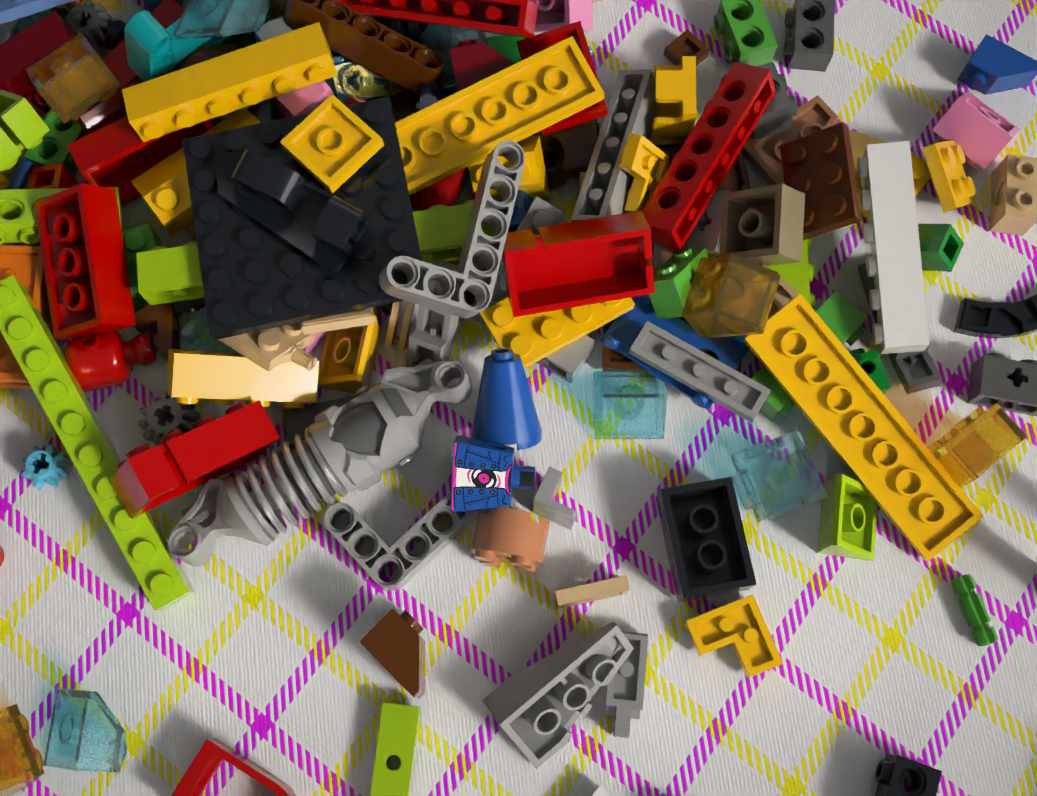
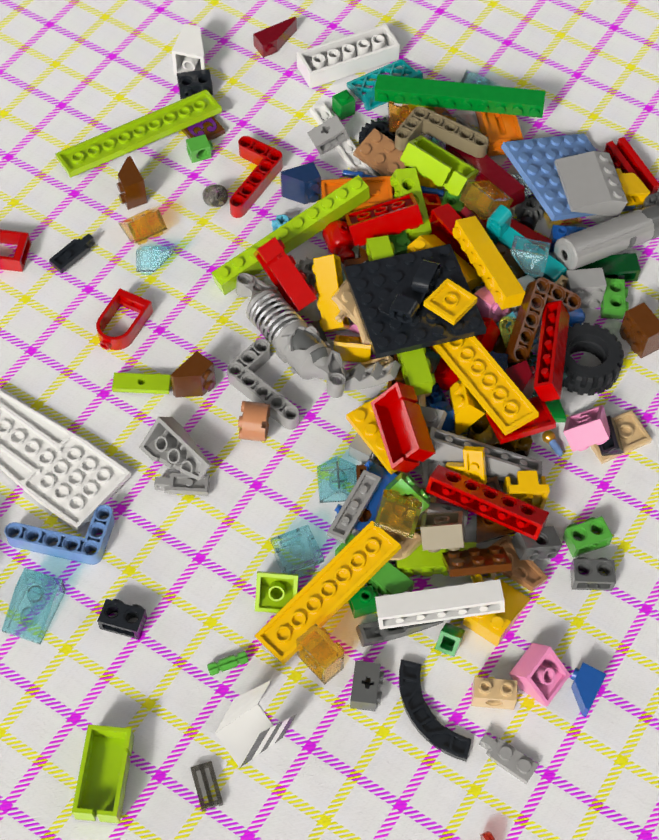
camera: 85 degrees right, 15 degrees down
light grey beam [379,140,525,318] -> none
torso [451,435,535,512] -> none
blue cone [472,348,542,450] -> none
light grey panel [533,466,577,530] -> none
tan tile [554,575,630,609] -> none
black brick [655,477,757,602] -> none
reddish brown plate [663,29,710,66] -> none
yellow plate [684,594,783,678] -> none
yellow plate [922,140,976,213] -> none

